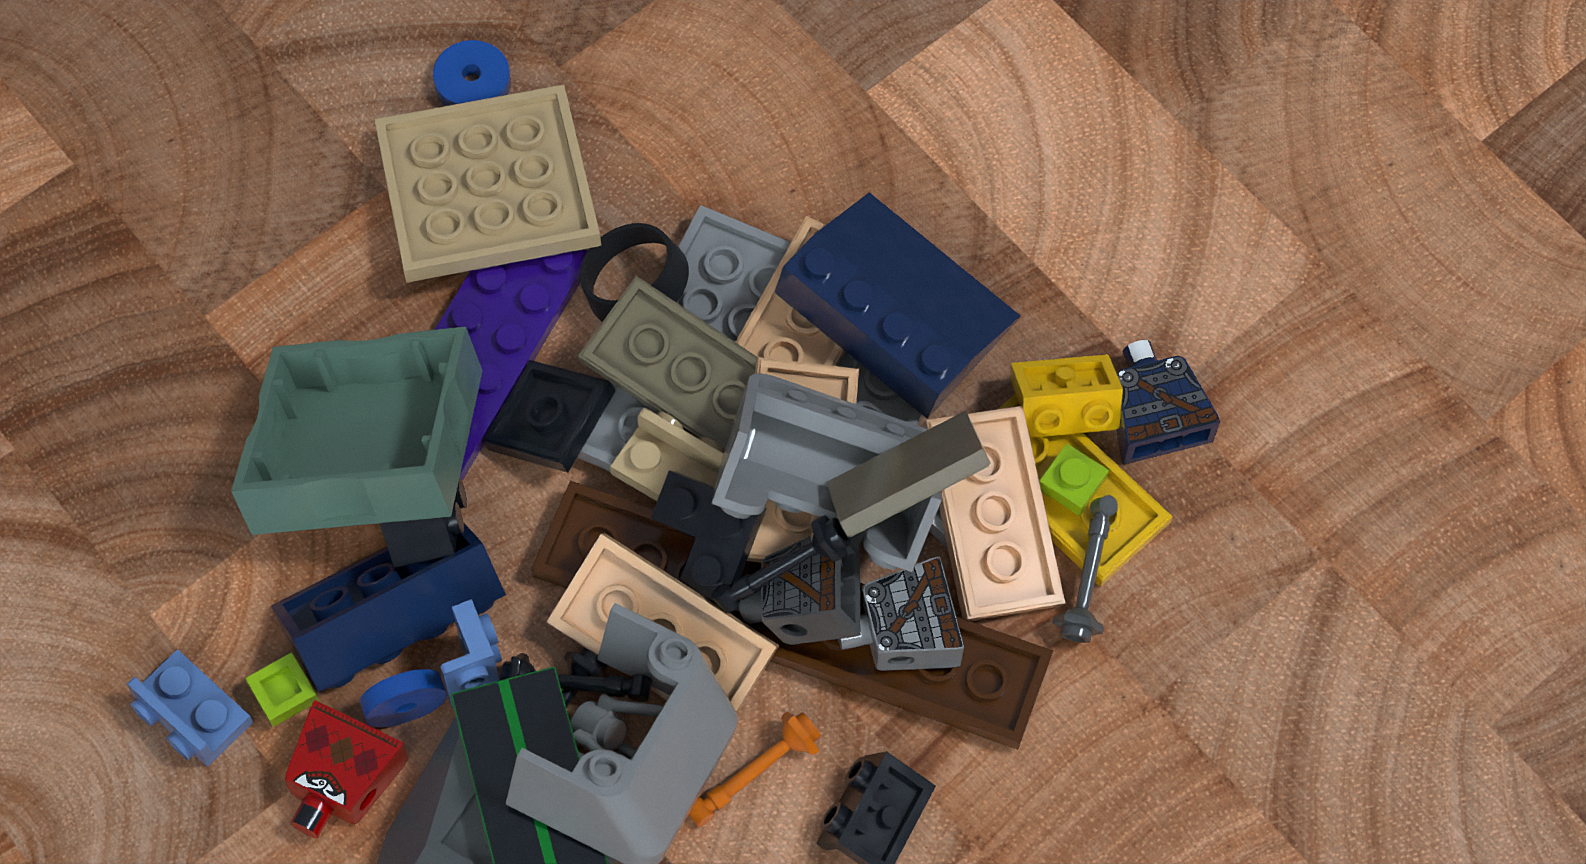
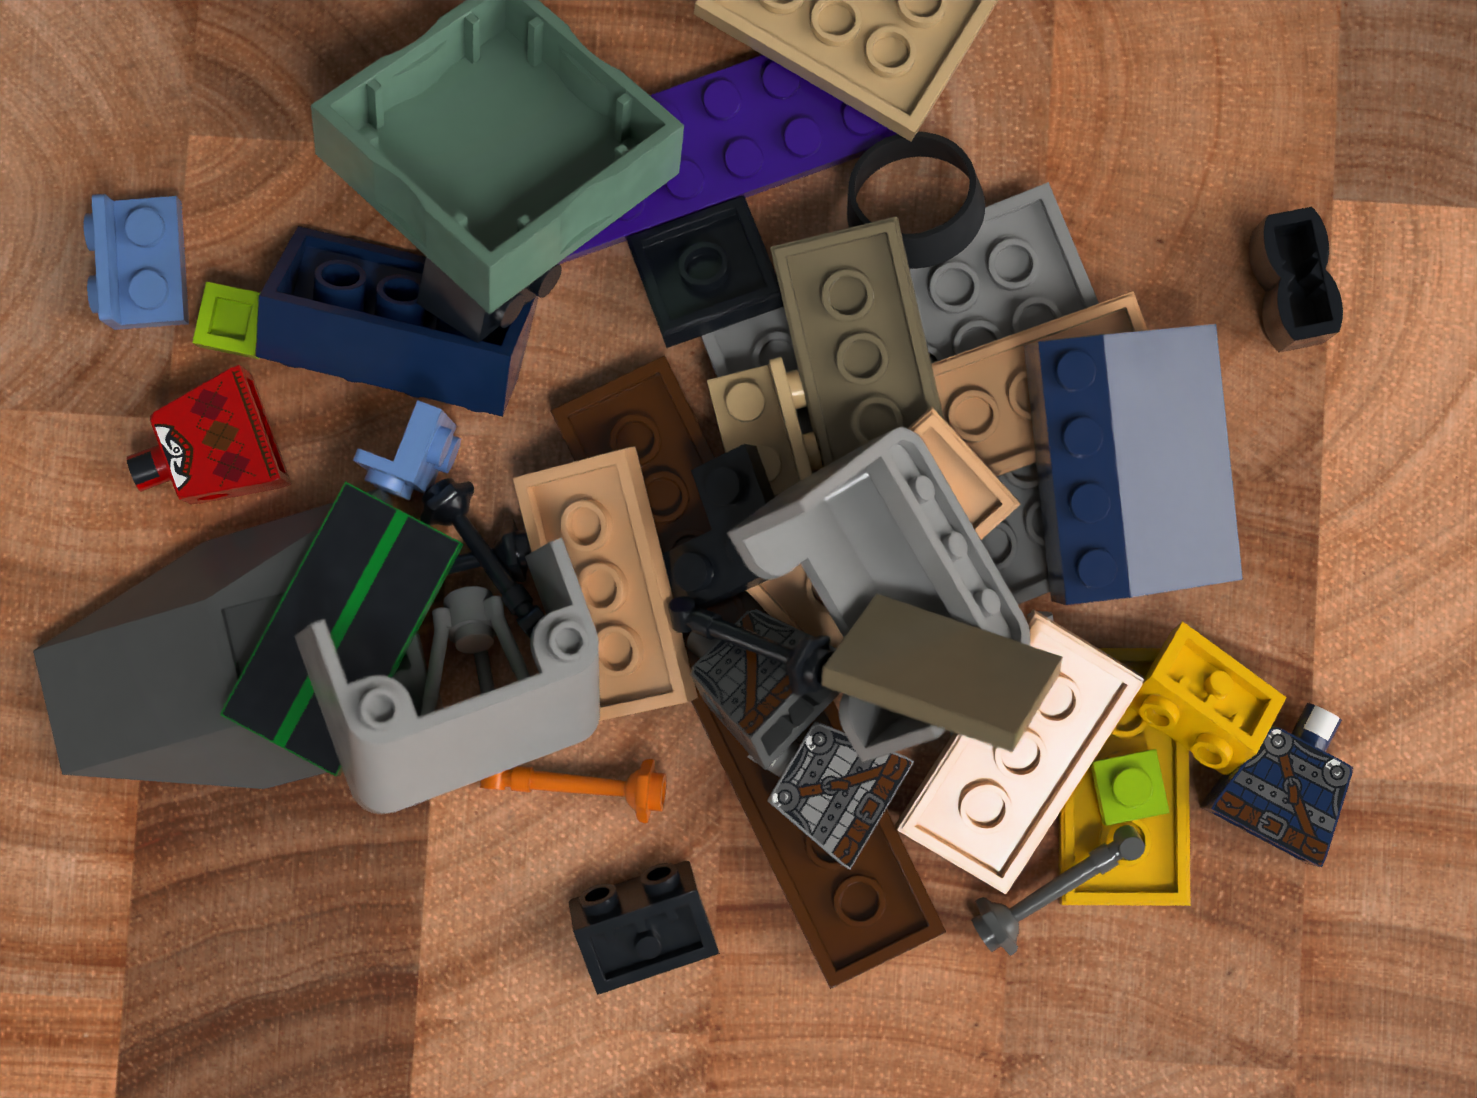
camera: 50 degrees right, 20 degrees up
blue piece [360,669,447,727] -> none
none -> black brick [1249,207,1343,353]

